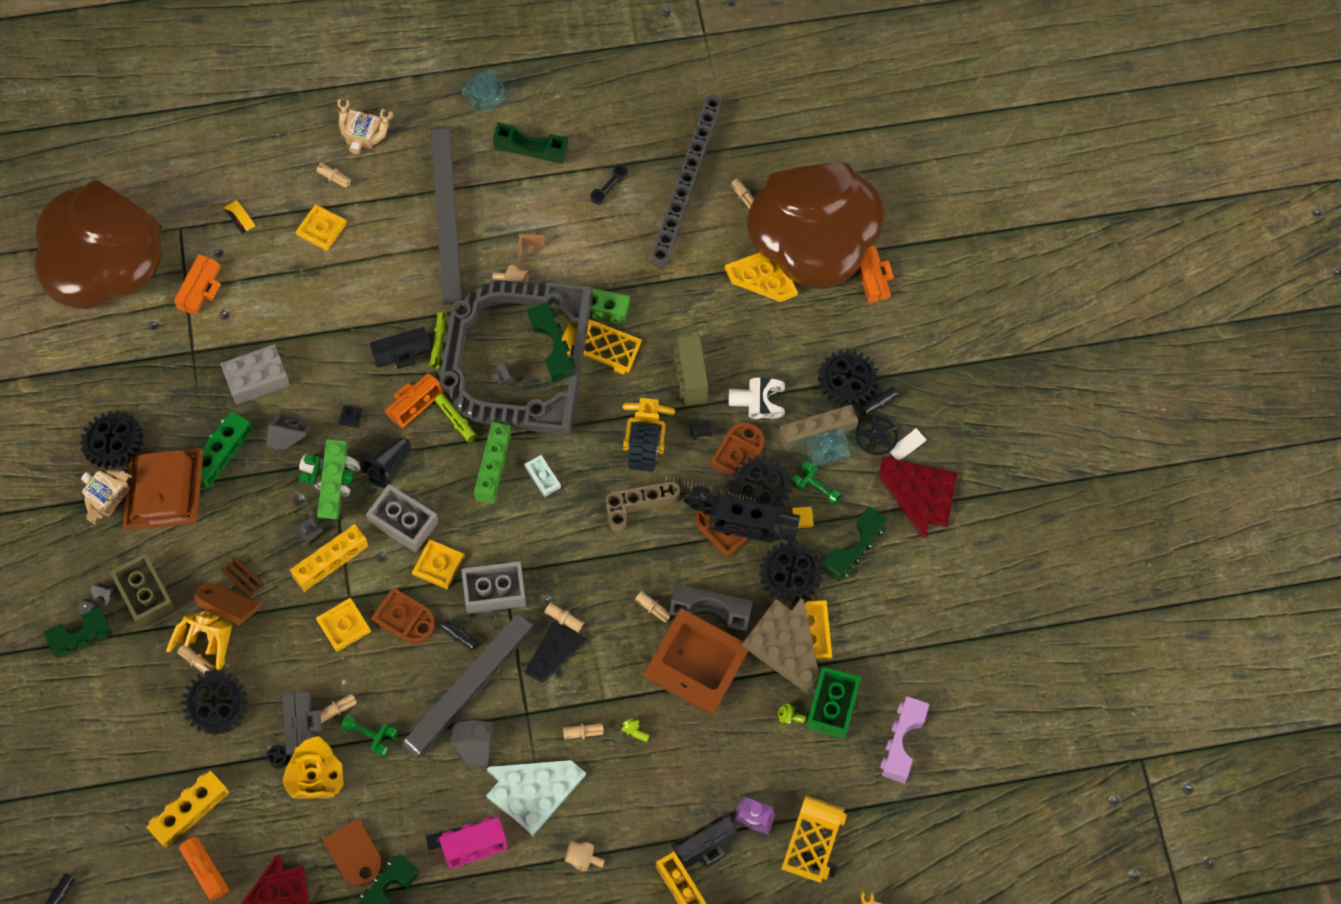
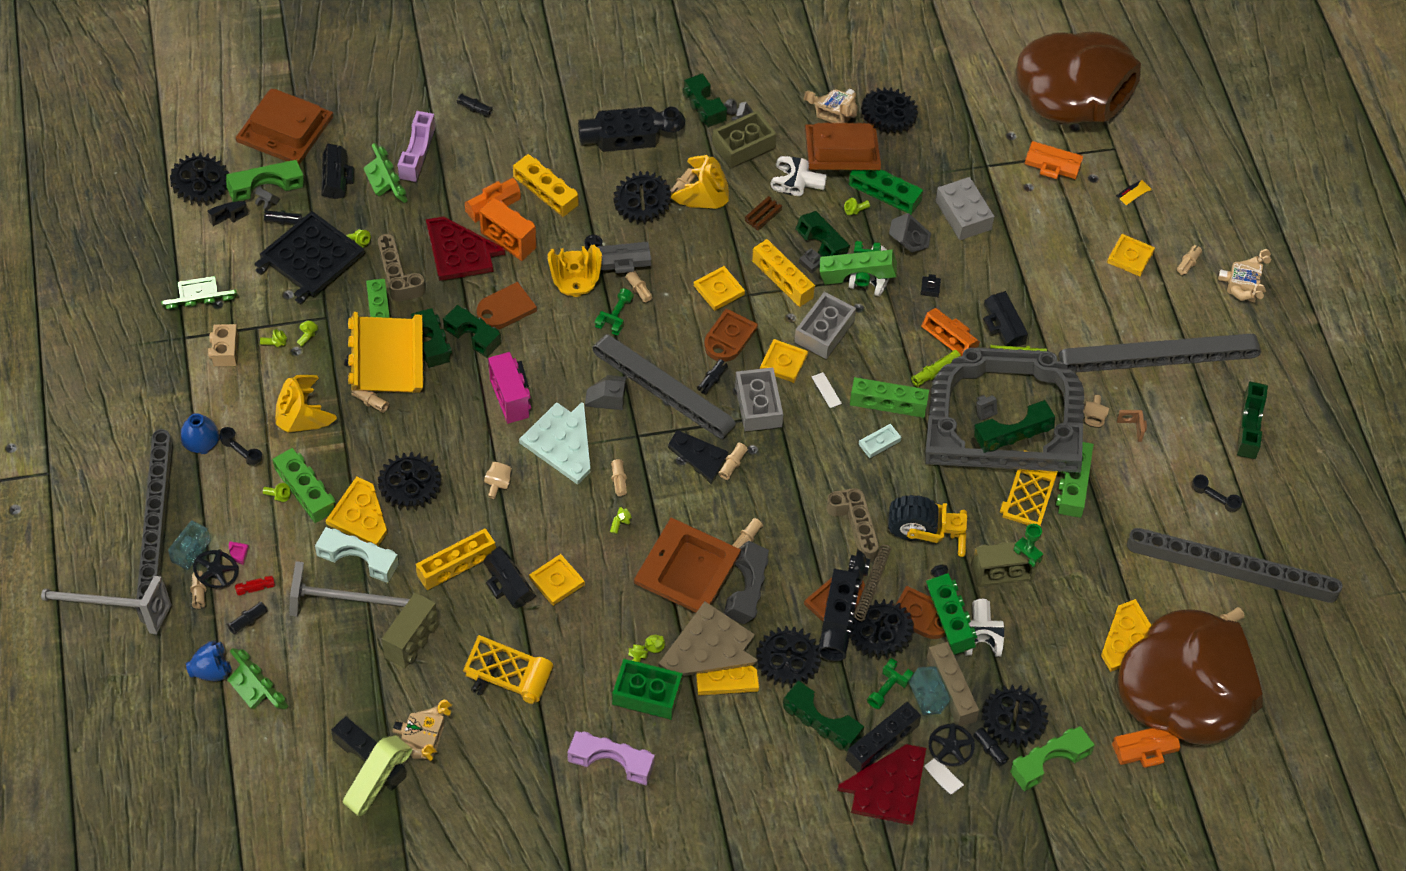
camera: 90 degrees right, 10 degrees down
dark orange tile [194,584,260,626] -> none
black cone [359,437,411,488] -> none
clear light blue piece [461,68,505,112] -> none
medium lavender torso [732,798,775,835] -> none
yellow tile [792,507,814,528] -> none
none -> orange brick [479,198,536,261]
none -> yellow plate [529,554,585,606]
none -> black brick [578,106,686,152]
none -> lime plate [645,635,665,653]
none -> white connector [771,156,827,196]
none -> dark green arch [795,211,851,257]
none -> white sticker [812,372,842,408]
none -> lime plate [844,198,870,215]
none -> black brick [846,701,921,773]
none -> green brick [926,573,977,655]
none -> bright green arch [1010,726,1095,792]
none -> green bar [1013,523,1044,568]

